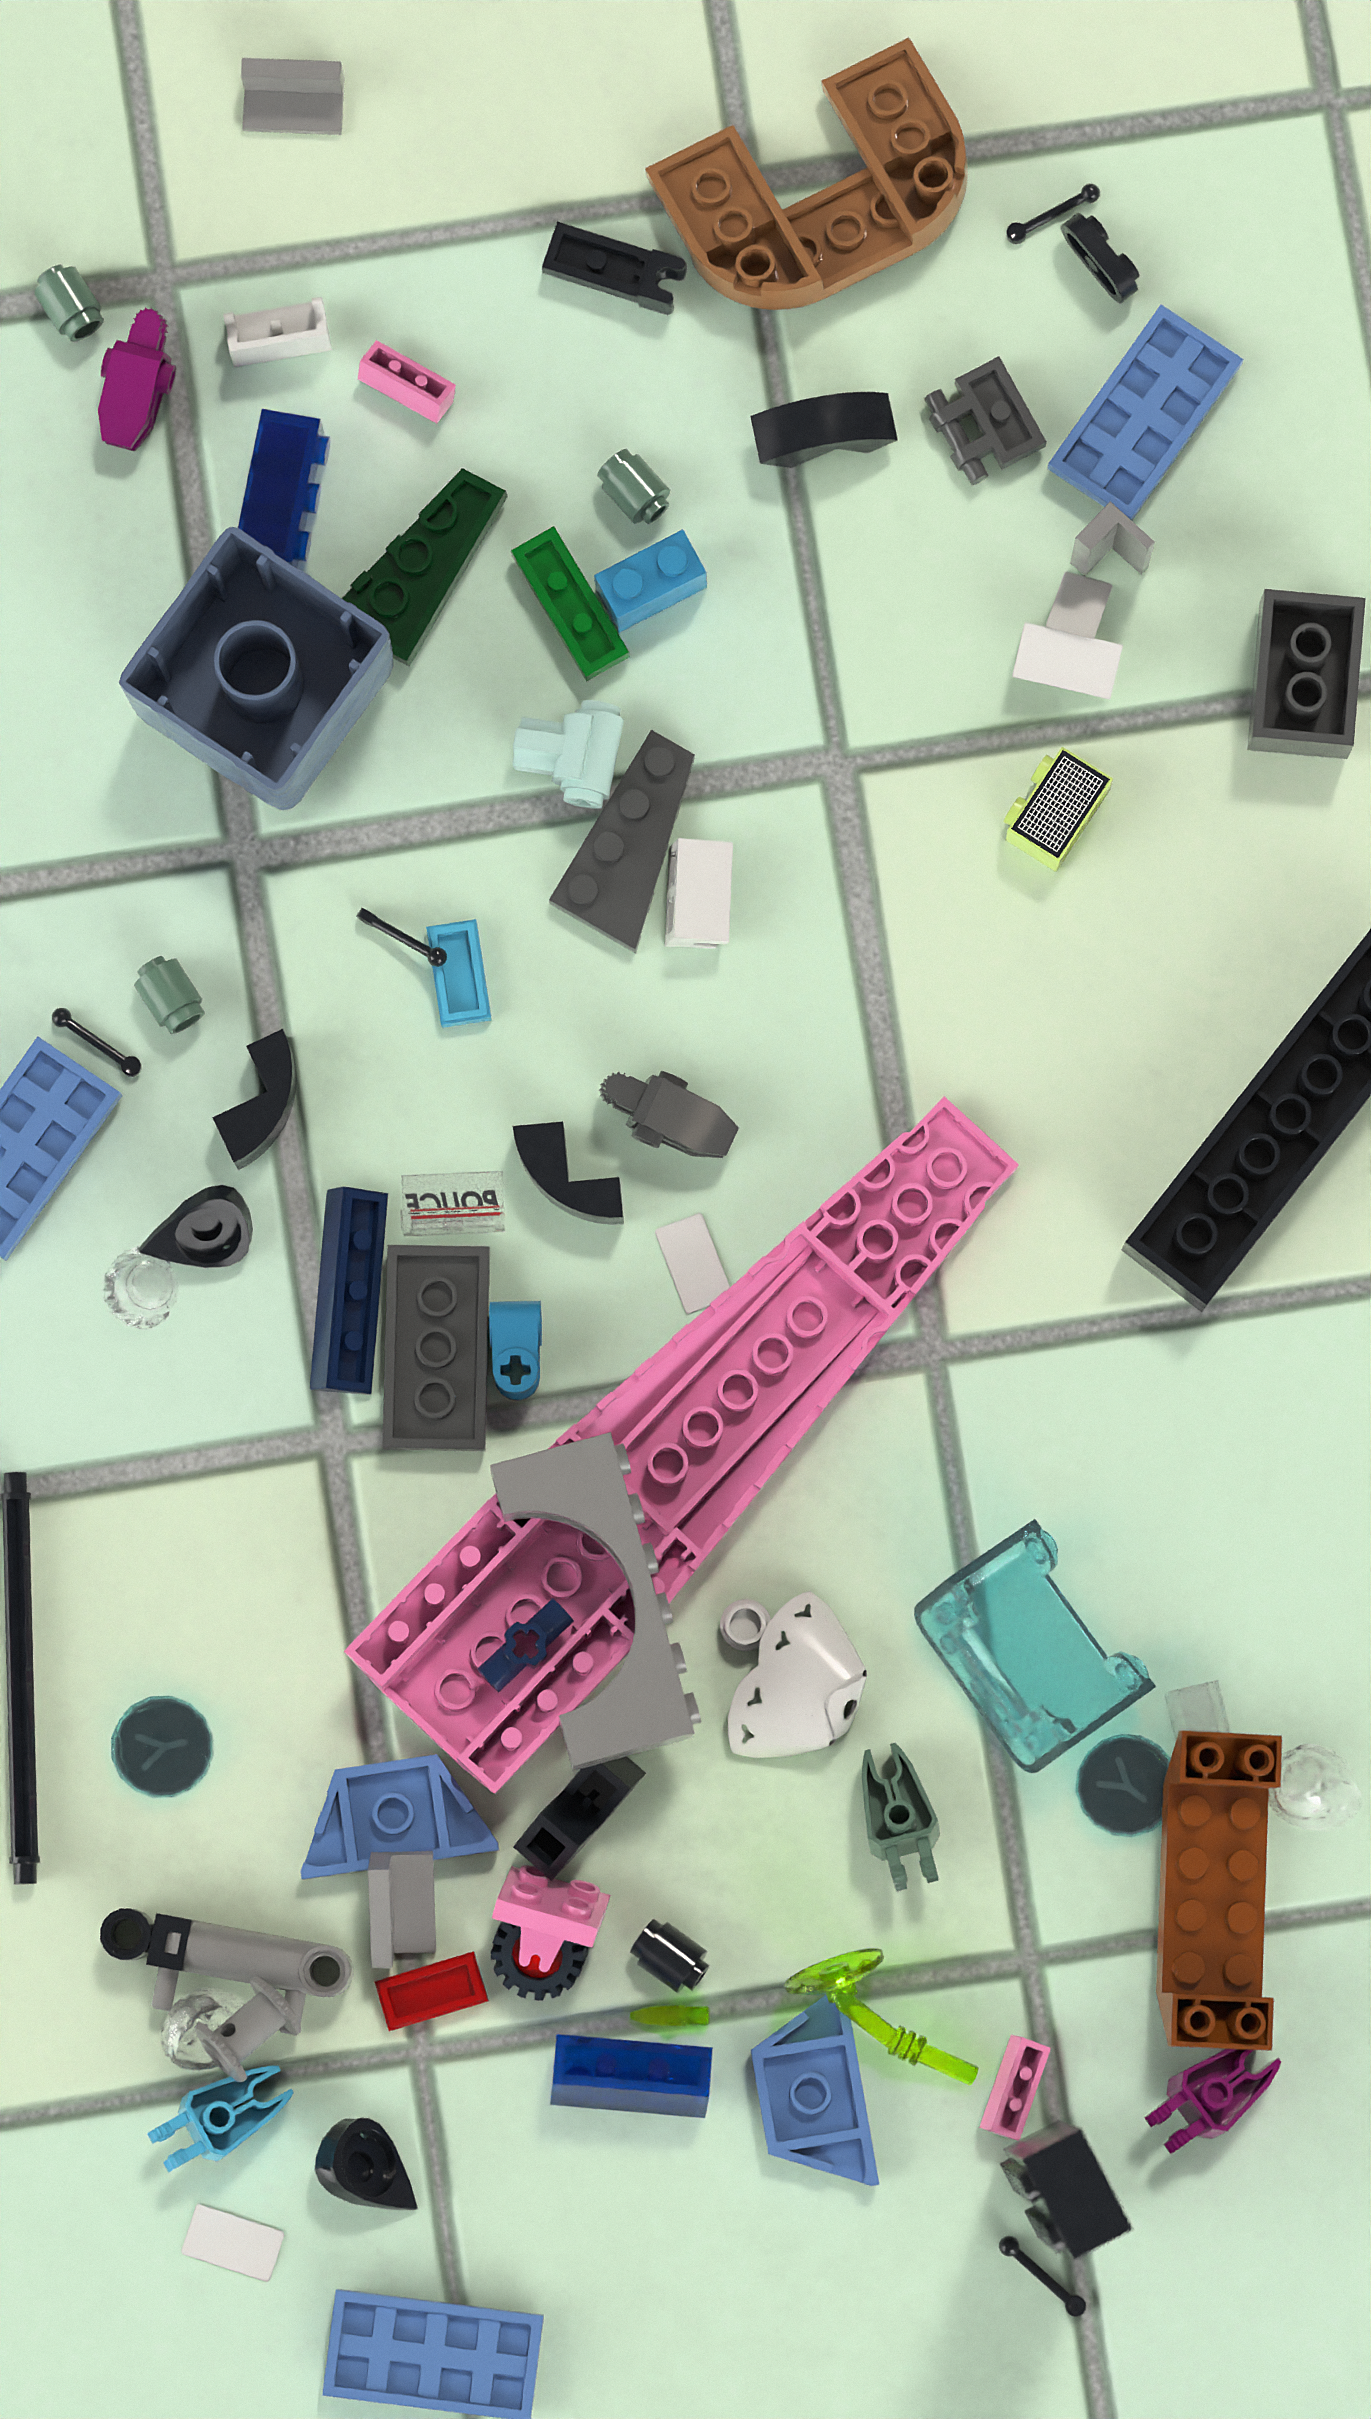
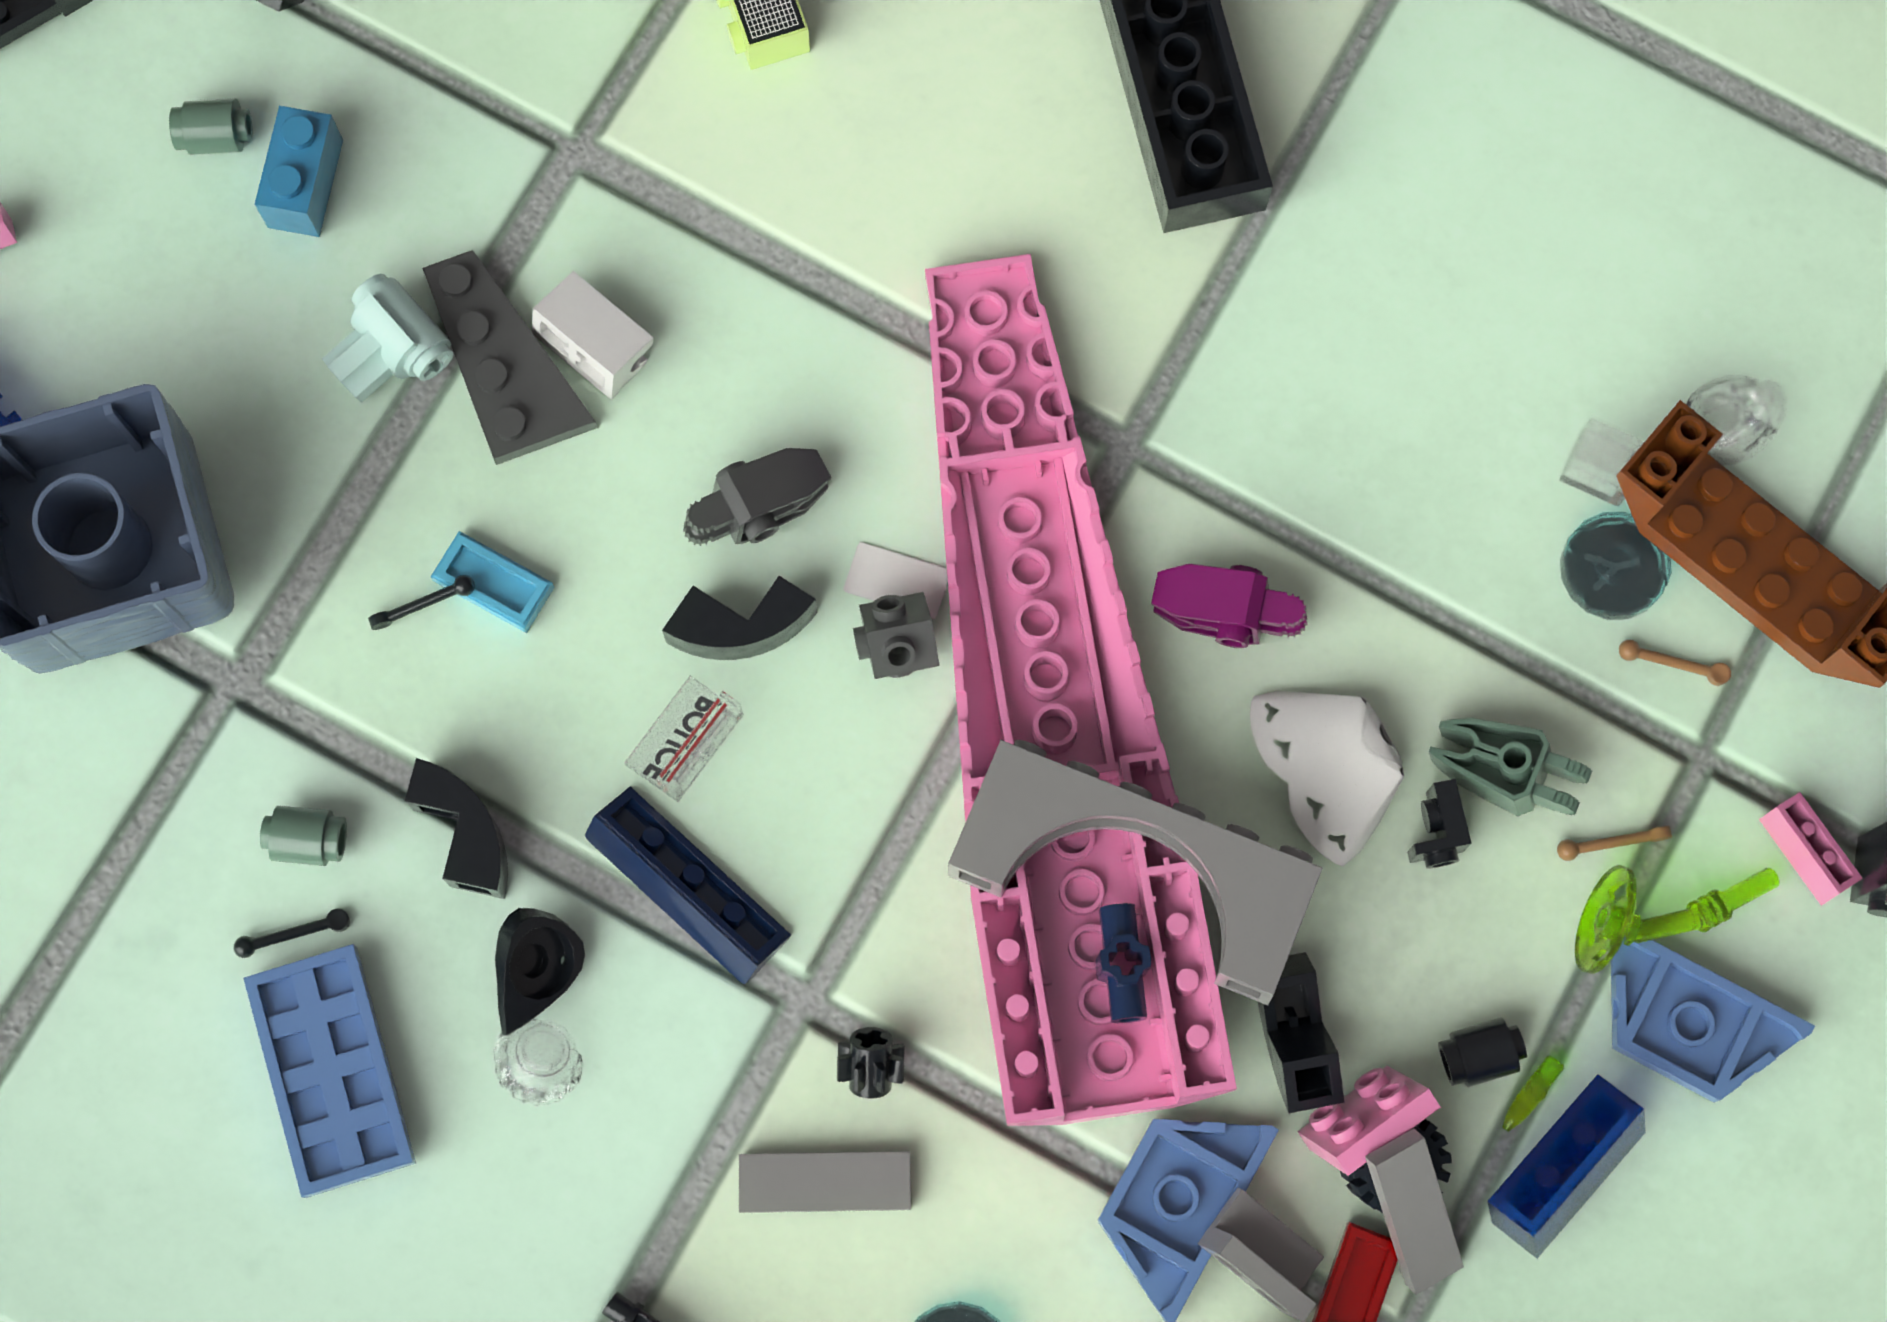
camera: 60 degrees left, 5 degrees down
dark green wing [342,468,508,667] -> none
dark grey plate [382,1245,490,1451] -> none
dark azure piece [489,1301,542,1401] -> none
green plate [511,526,630,682] -> none
white plate [720,1599,771,1651] -> none
clear light blue windscreen [914,1519,1156,1774] -> none
none -> light grey tile [739,1151,911,1213]
none -> black gear [837,1027,905,1099]
none -> dark grey brick [853,592,940,679]
none -> magenta hinge [1151,564,1308,648]
none -> light grey tile [1365,1128,1464,1295]
none -> black bracket [1407,778,1472,869]
none -> medium nougat hinge [1557,826,1672,861]
none -> medium nougat hinge [1619,640,1731,686]

